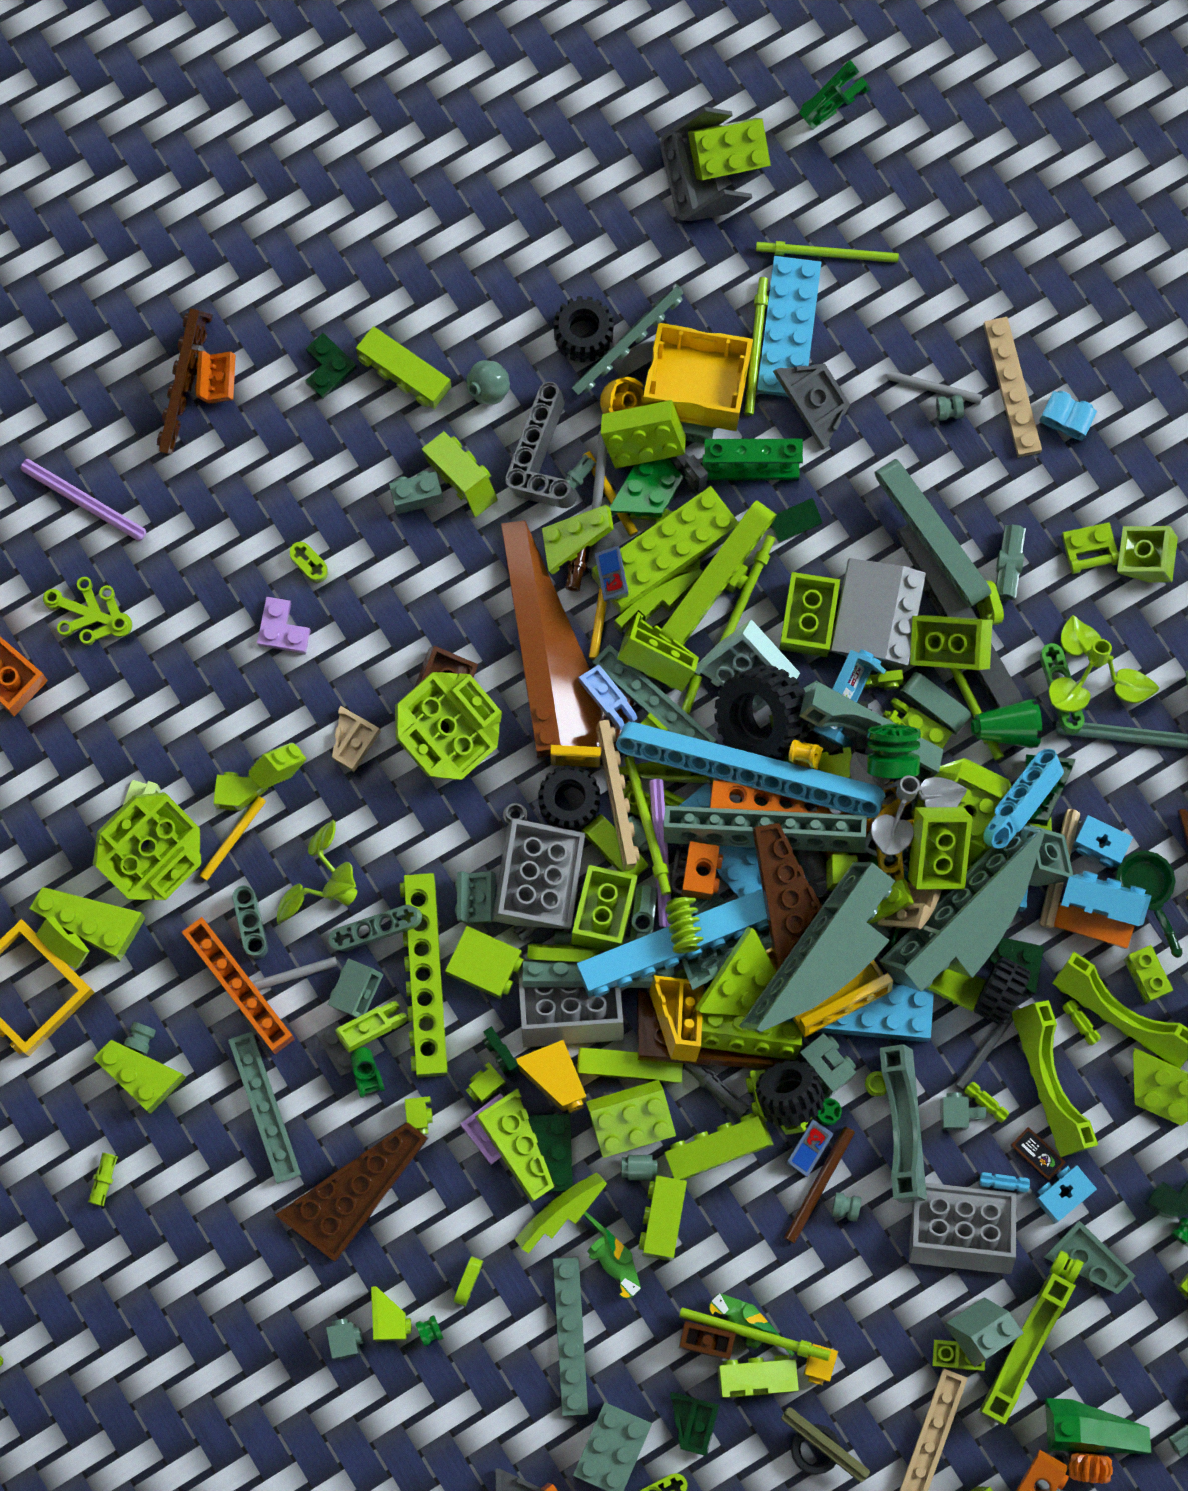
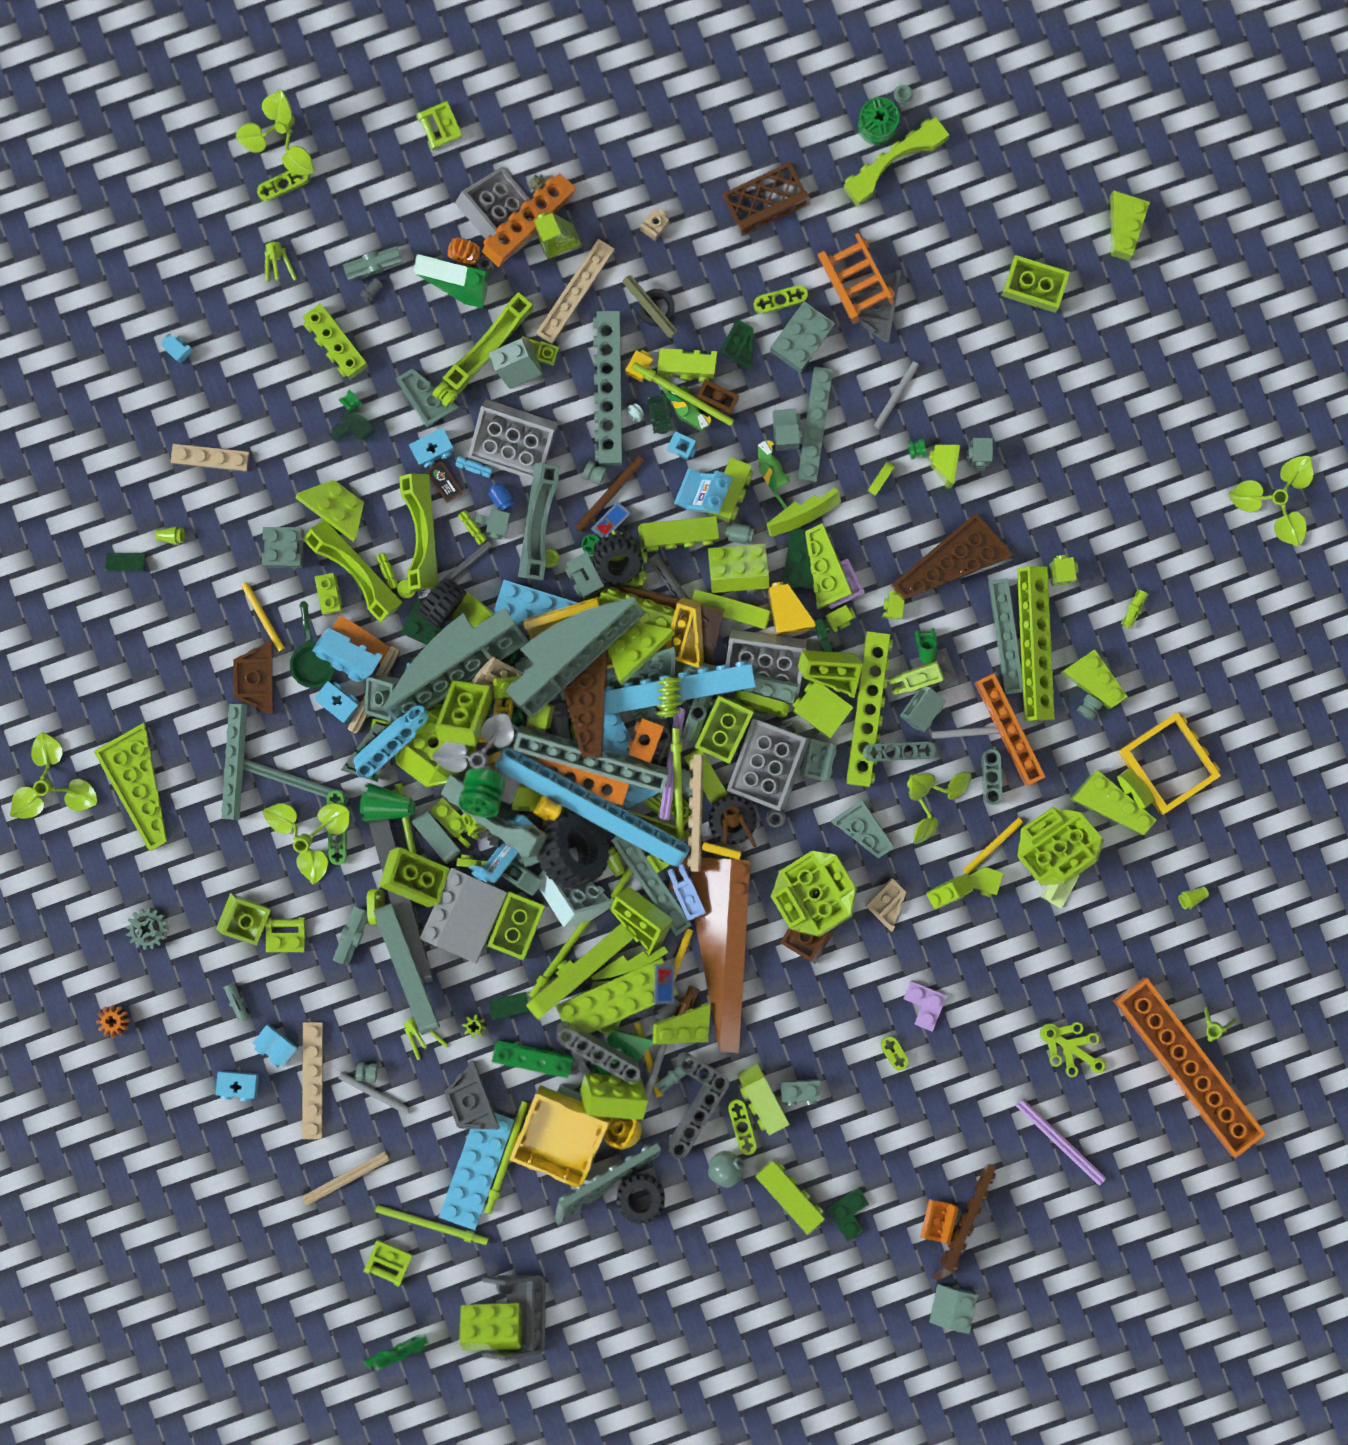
camera: 165 degrees left, 10 degrees up
none -> medium azure brick [215,1070,259,1102]
none -> sand green pin [223,983,250,1022]
none -> tan axle [302,1152,390,1206]
none -> lime plate [363,1239,413,1287]
none -> lime plate [397,579,416,598]
none -> lime plant [403,1016,448,1060]
none -> lime gear [462,1014,487,1039]
none -> blue brick [488,483,515,512]
none -> sand green brick [501,860,542,895]
none -> dark grey beam [556,1021,640,1082]
none -> sand green brick [593,311,622,466]
none -> lime cone [607,847,625,877]
none -> light aqua plate [627,404,644,422]
none -> clear green brick [647,394,673,434]
none -> medium azure brick [667,431,697,460]
none -> medium azure panel [674,469,733,514]
none -> reddish brown plant [722,807,757,847]
none -> lime beam [728,1099,756,1155]
none -> sand green brick [772,408,803,451]
none -> lime wedge [798,650,863,698]
none -> sand green wing [830,800,895,858]
none -> light grey bar [874,361,919,430]
none -> sand green slope [929,1284,978,1334]
none -> lime brick [1017,566,1055,721]
none -> lime brick [1049,555,1078,587]

